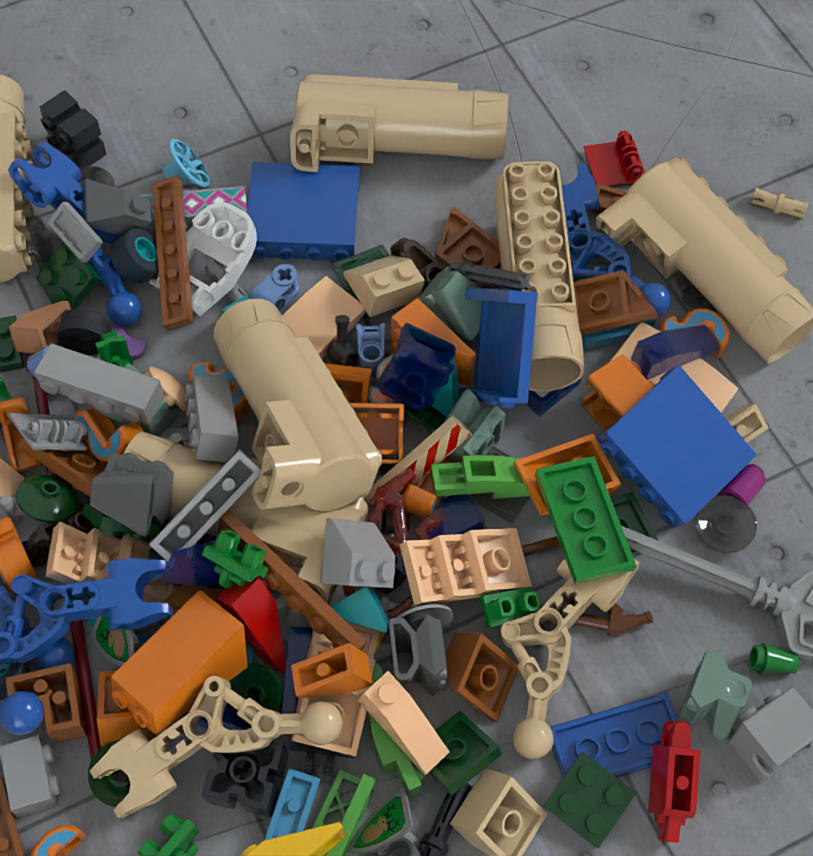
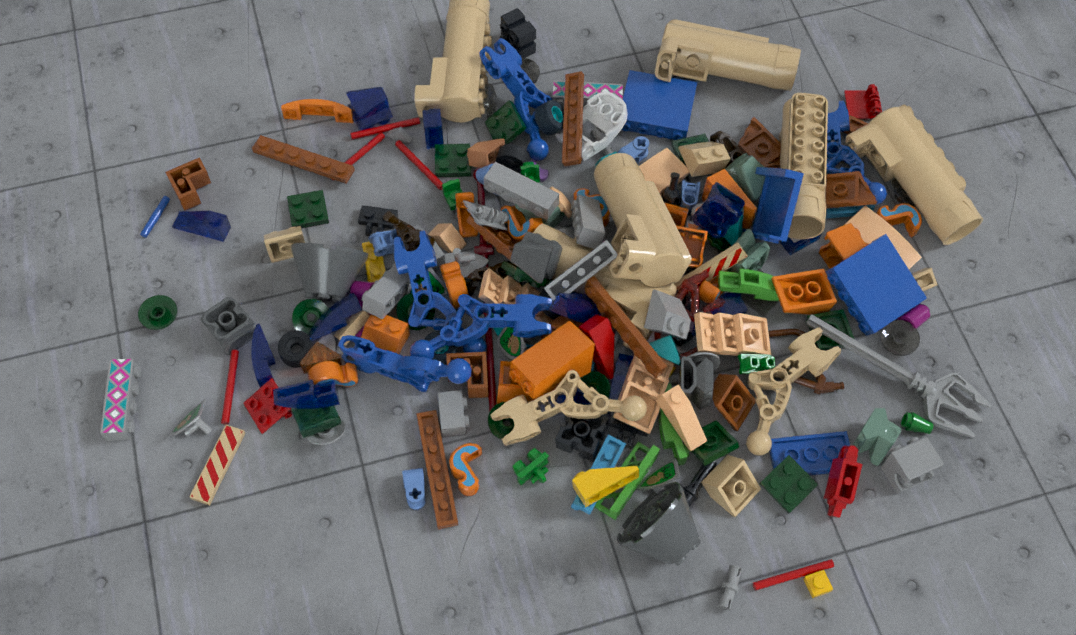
camera: 10 degrees right, 0 degrees up
dark green dish [16,475,78,523] -> none
light grey plate [47,202,103,262] -> none
dark grey slope [83,178,151,236] -> none
medium azure wheel [162,139,210,188] -> none
green hips [202,530,269,589] -> none
orange slope [291,643,373,698] -> none
dark grey axle [449,261,531,291] -> none
green plate [535,456,637,585] -> none
clear blue slope [631,325,719,380] -> none
tan pin [751,187,808,219] -> none

